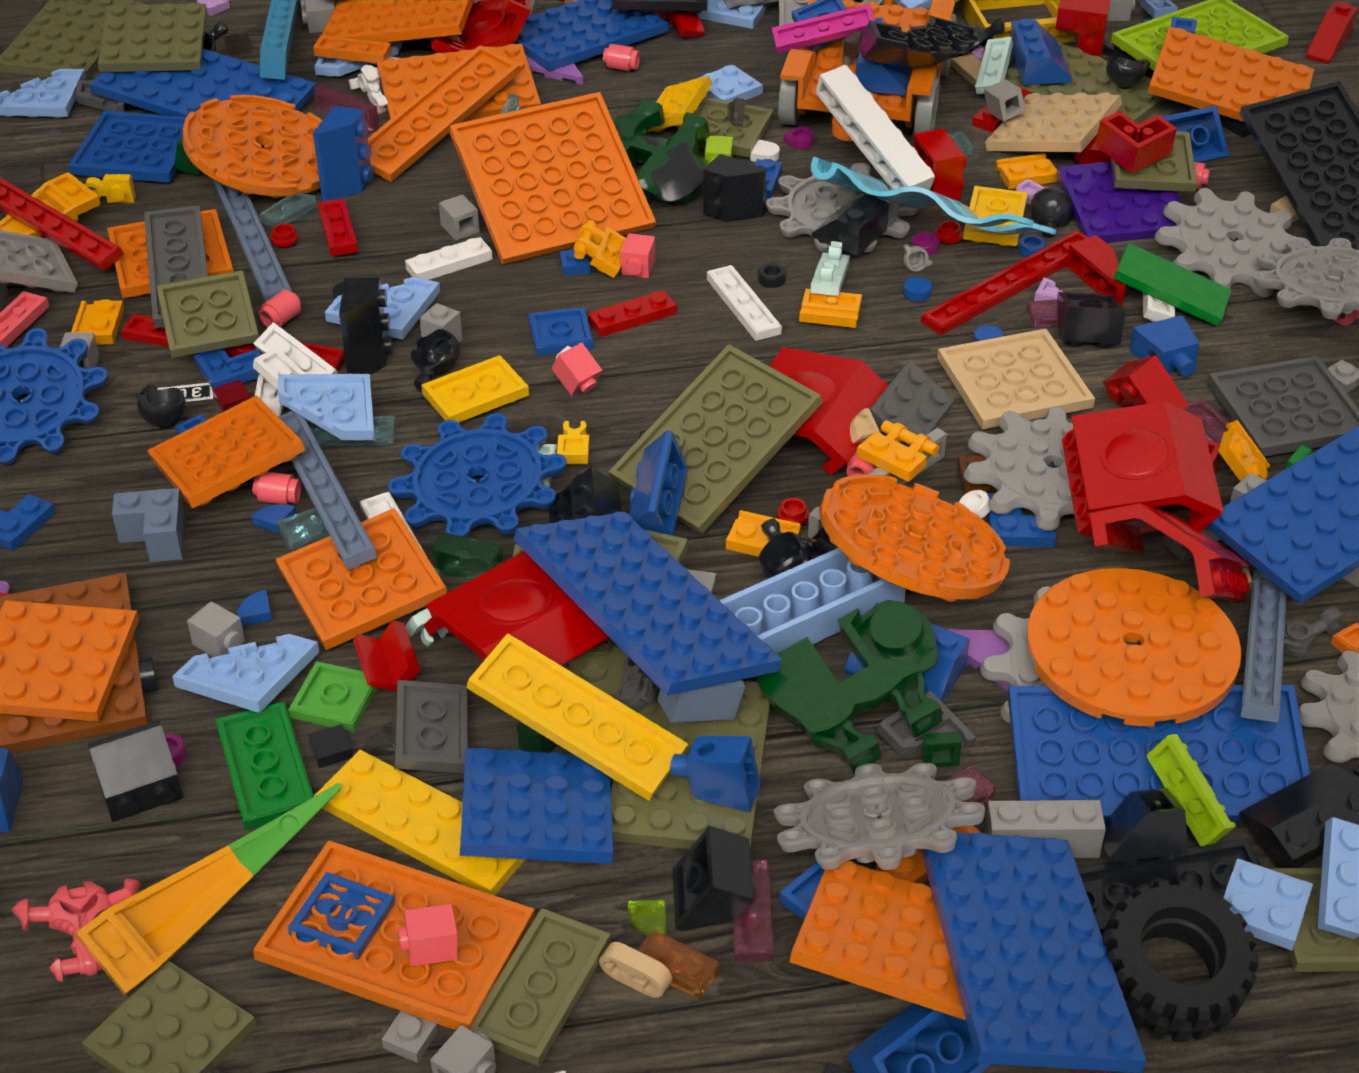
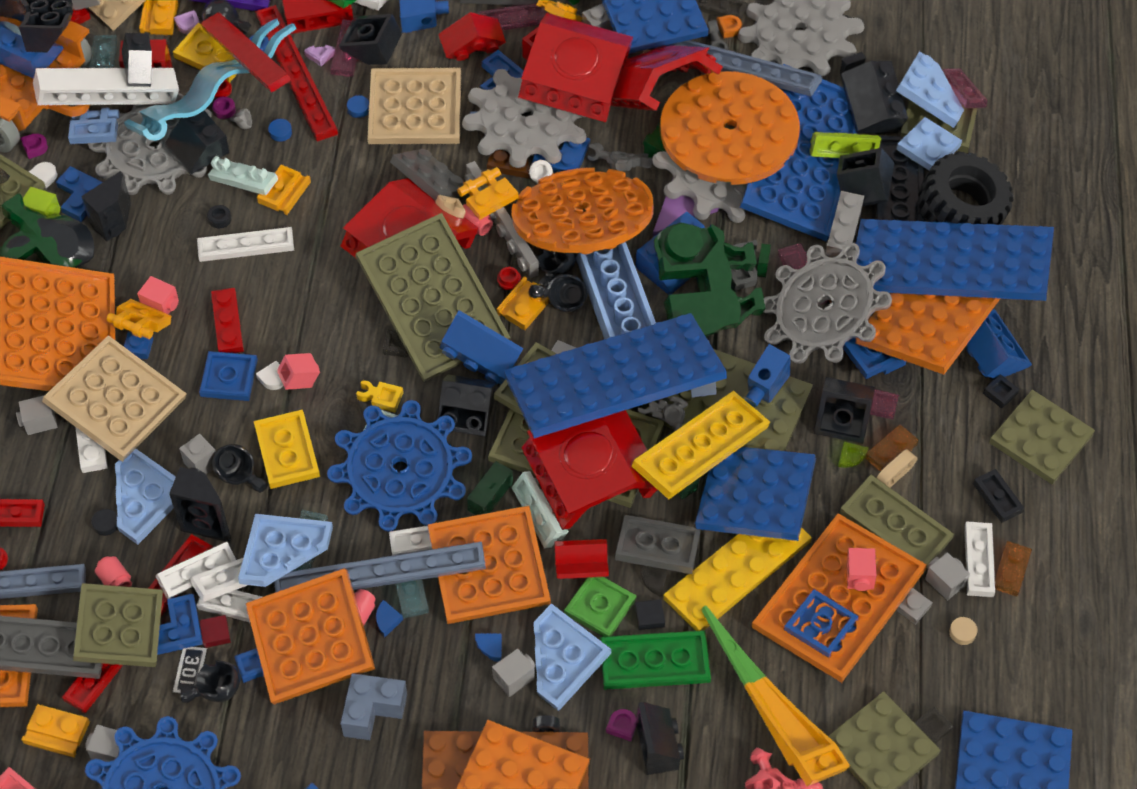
camera: 75 degrees left, 15 degrees up
none -> tan plate [42,335,186,462]
none -> medium blue plate [68,107,119,144]
none -> slope [121,33,152,87]
none -> red tile [200,12,291,93]
none -> dark grey piece [588,142,652,171]

